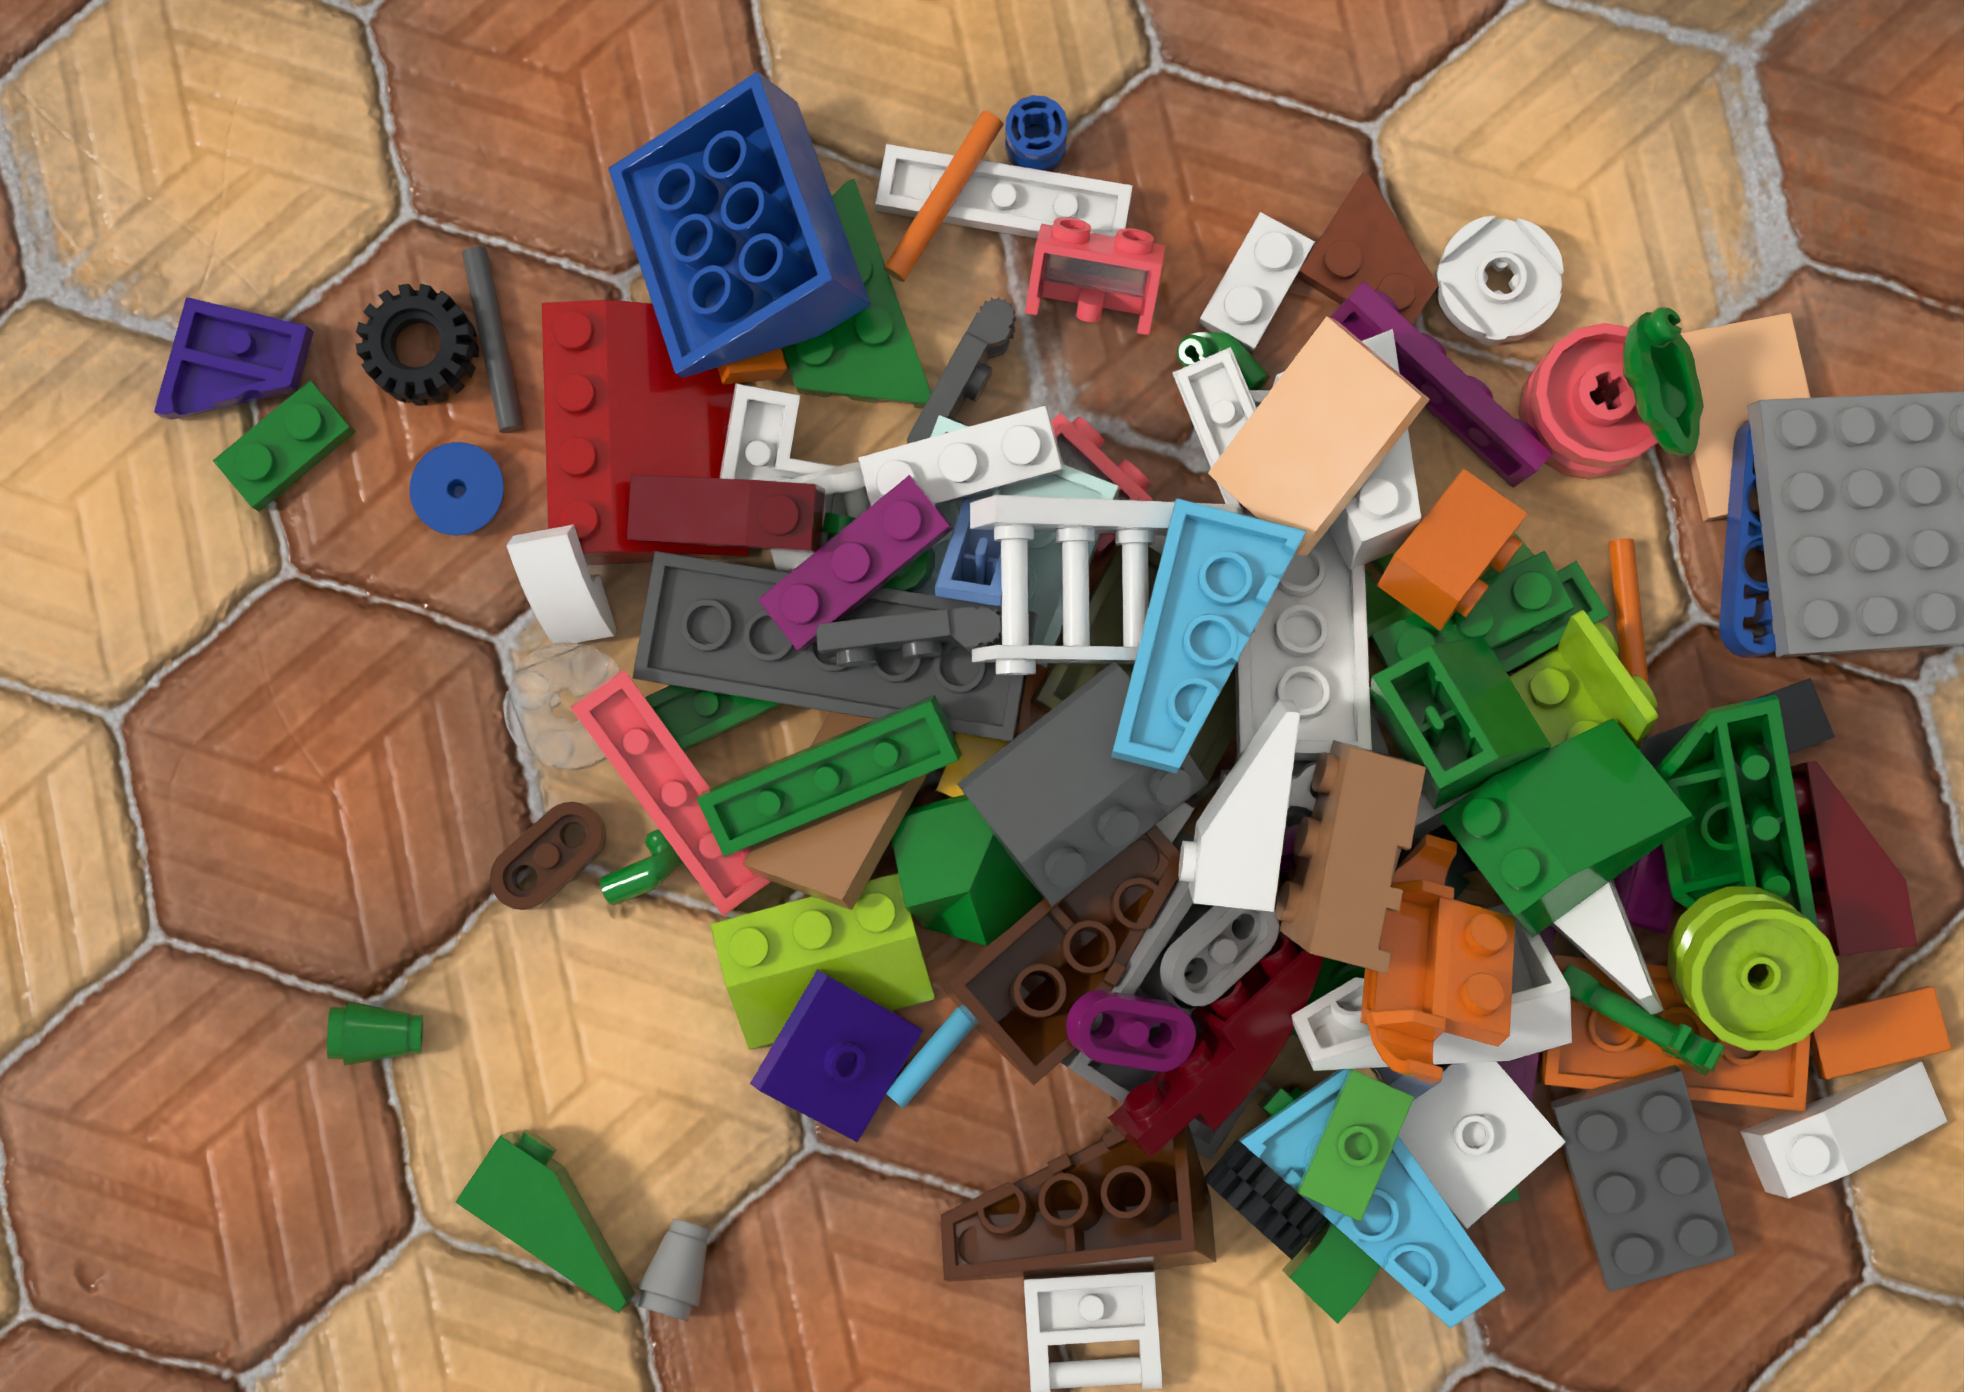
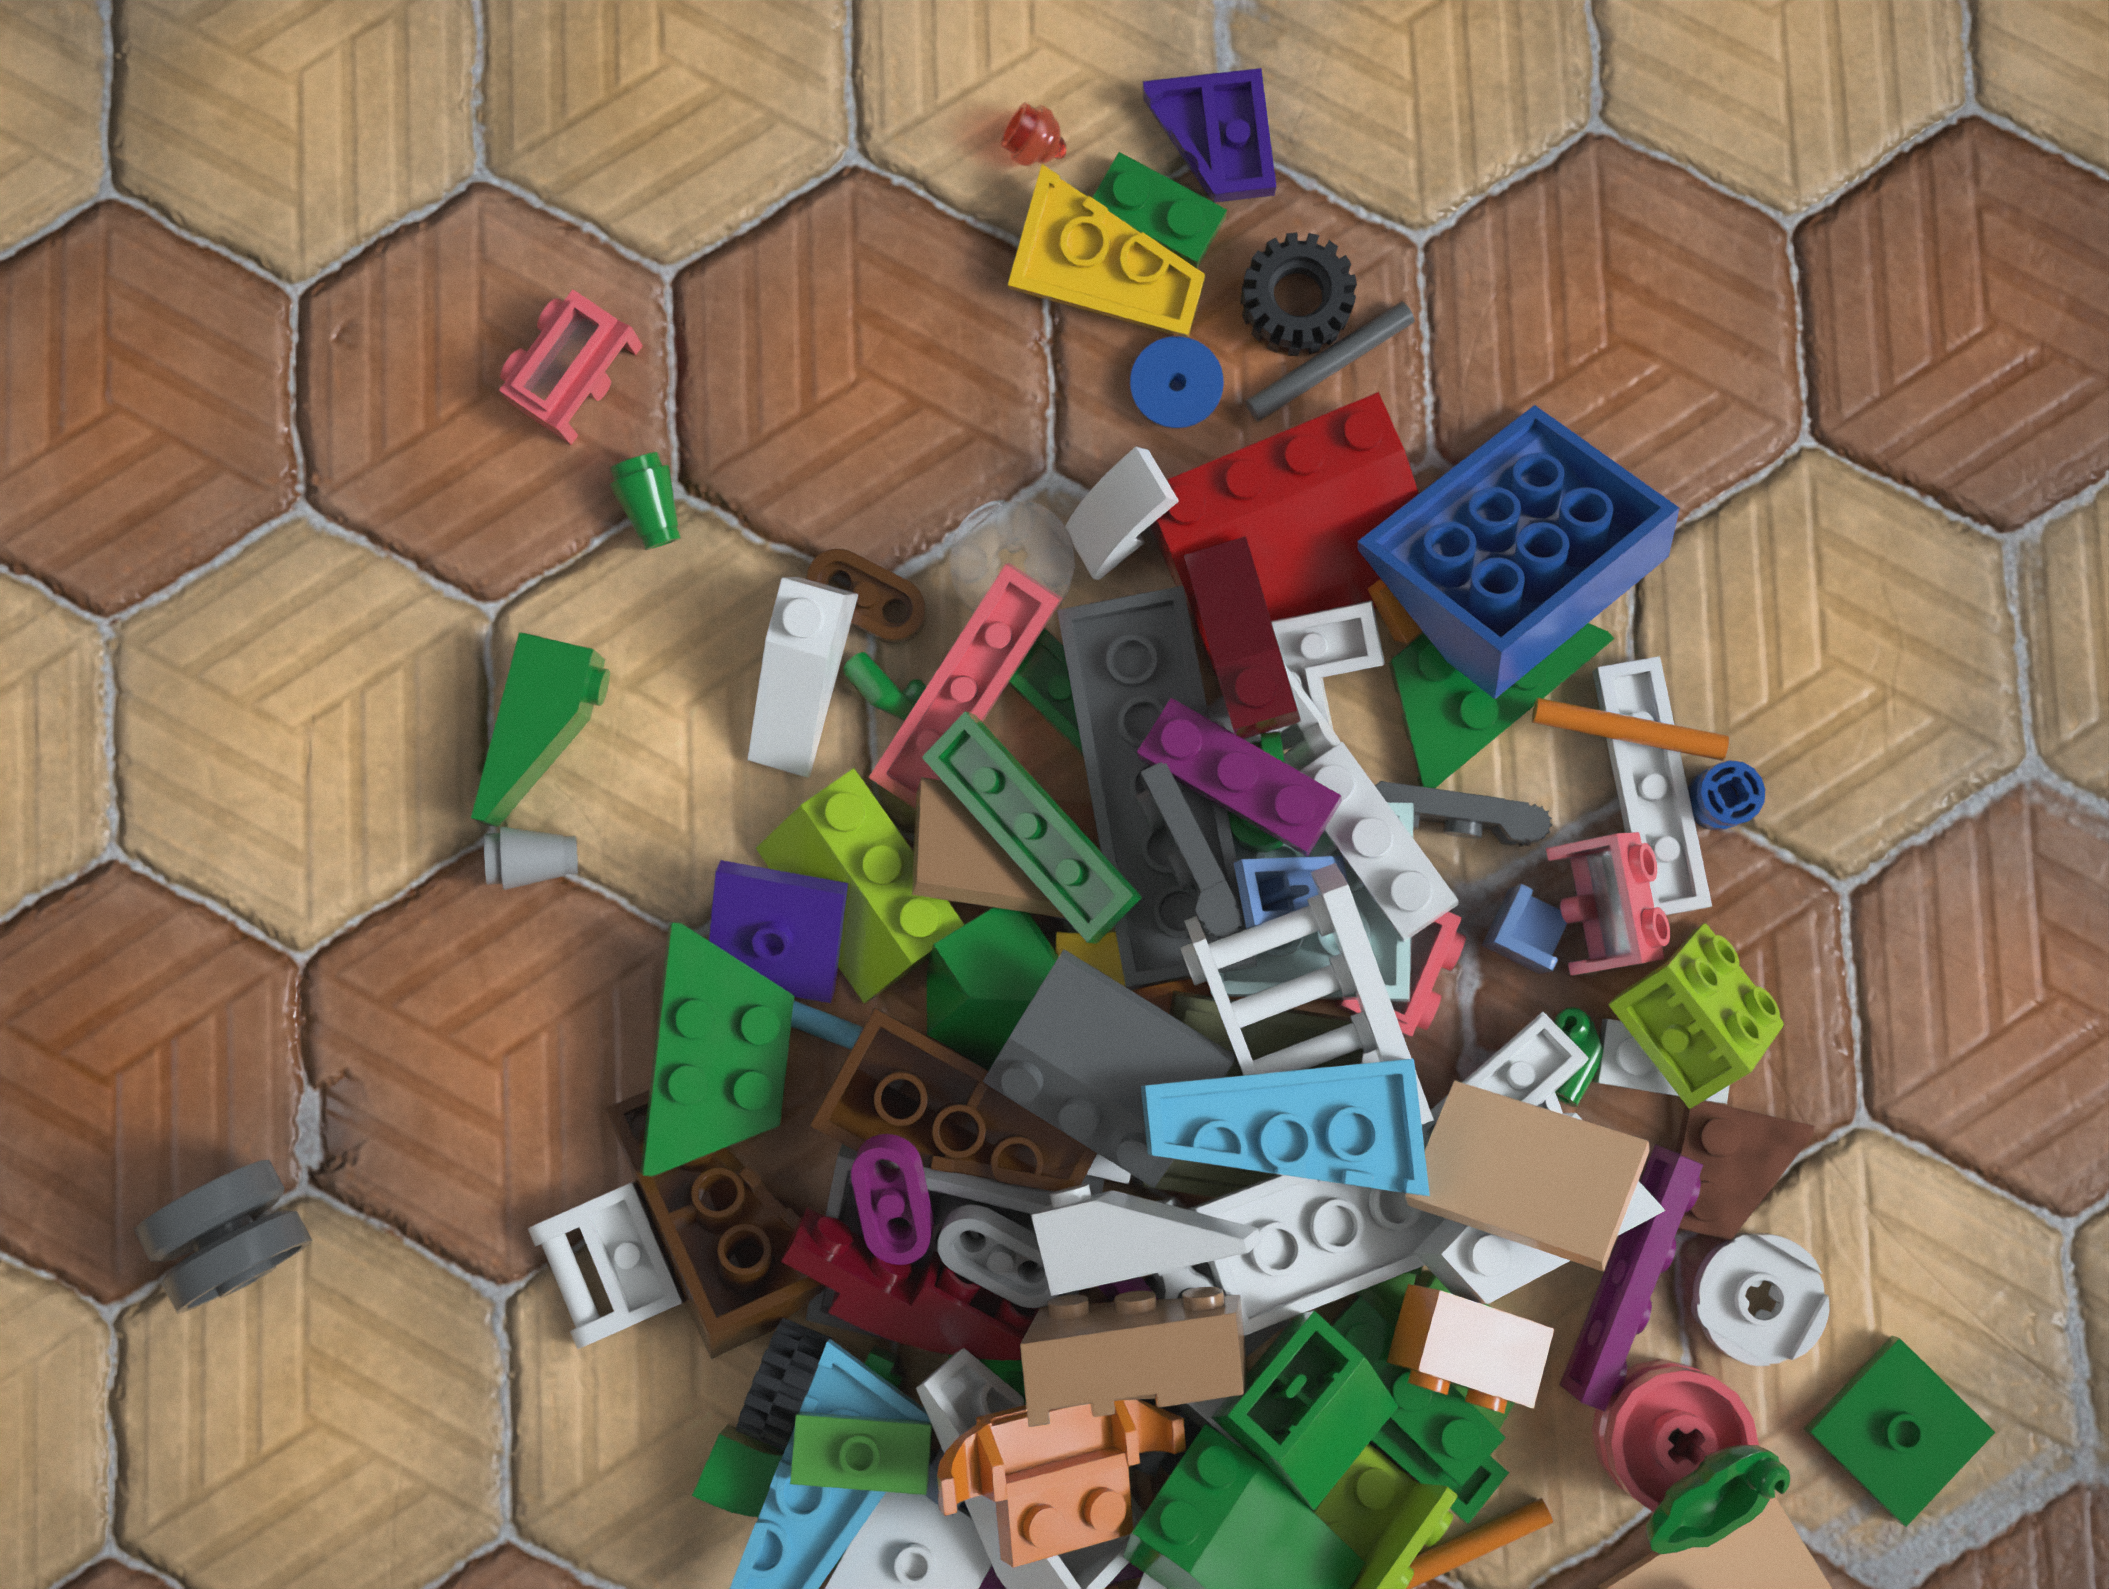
camera: 70 degrees right, 0 degrees up
none -> coral window [499,289,643,445]
none -> green wing [640,922,794,1176]
none -> white slope [748,577,858,778]
none -> clear red plate [1001,102,1067,166]
none -> yellow wing [1008,164,1205,338]
none -> medium blue panel [1481,884,1567,974]
none -> lime bracket [1608,923,1784,1109]
none -> green plate [1803,1335,1996,1527]

